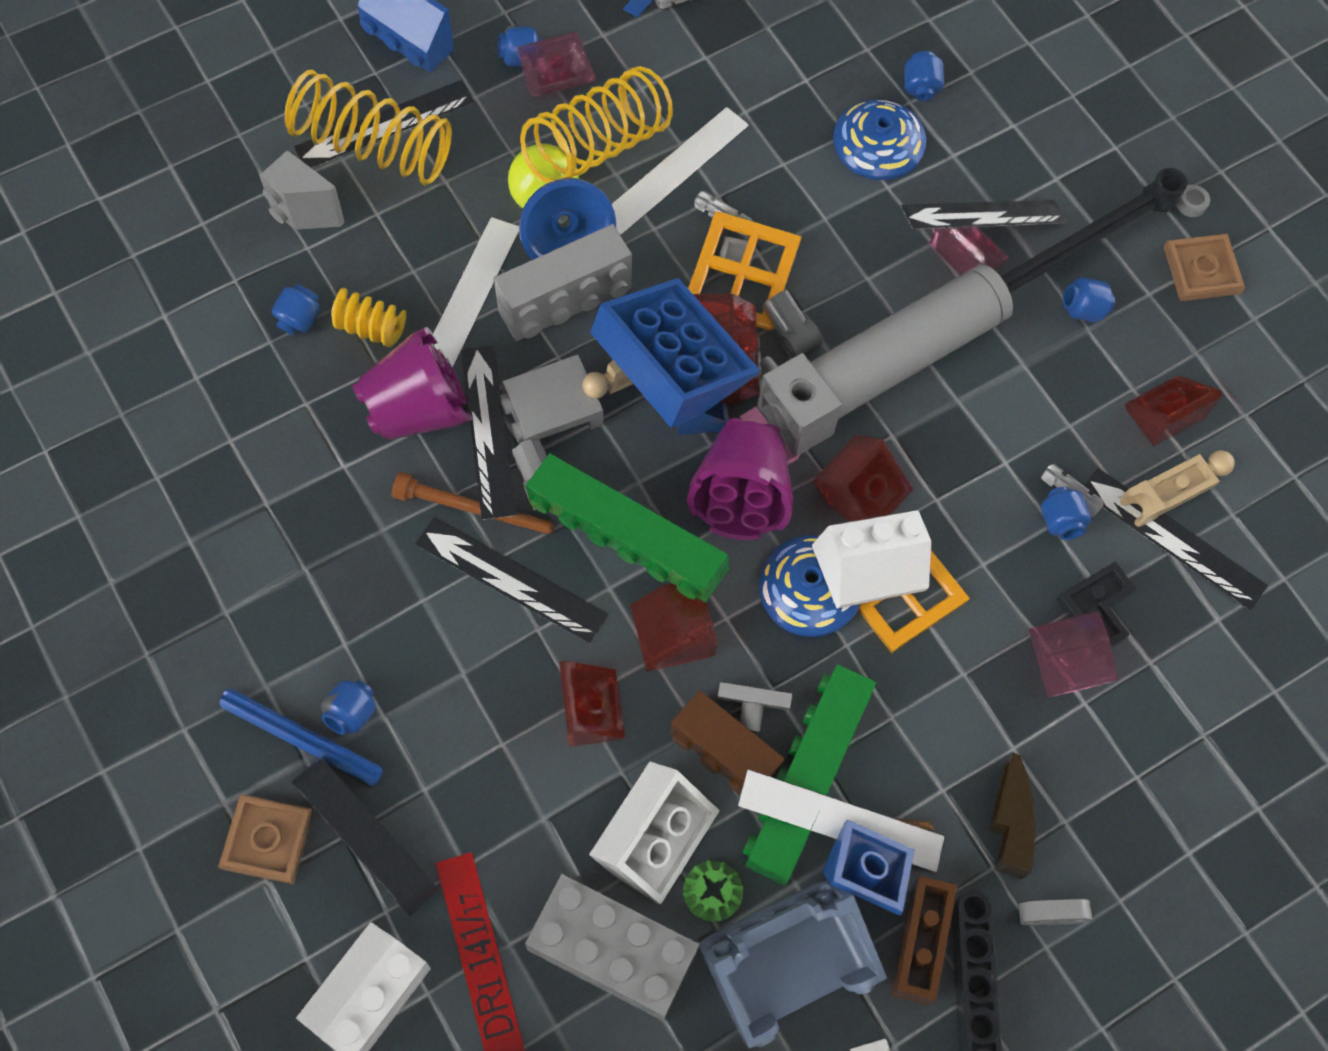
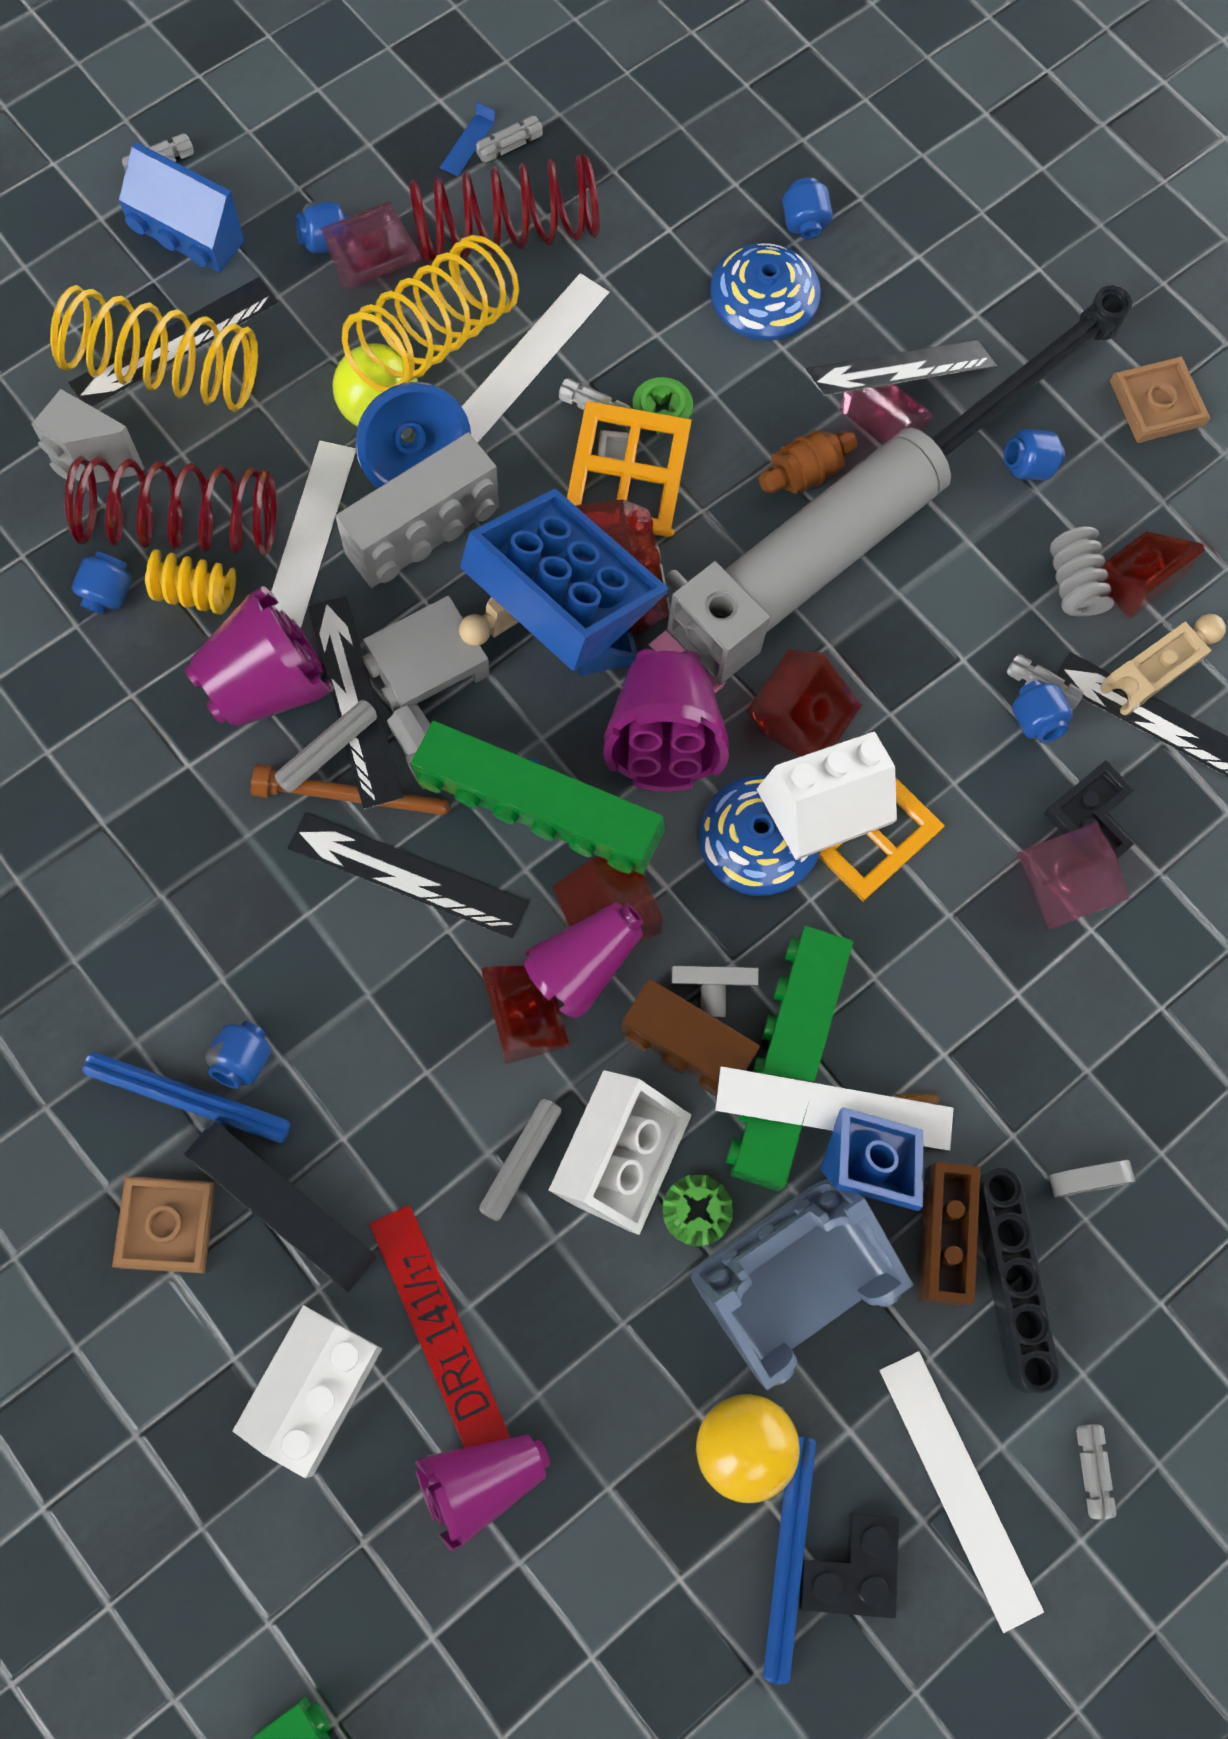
camera: 10 degrees left, 5 degrees up
light grey brick [525,874,699,1021] -> none
dark grey piece [762,290,823,359] -> none
dark brown slope [988,753,1036,879] -> none
light grey tile [1176,185,1210,217] -> none
none -> dark red piece [65,455,277,557]
none -> light grey axle [275,700,377,792]
none -> dark red piece [409,153,600,265]
none -> light grey axle [479,1099,561,1221]
none -> magenta cone [524,902,643,1019]
none -> bright green gear [633,377,693,434]
none -> dark orange piece [758,429,858,494]
none -> light grey piece [1050,526,1114,617]

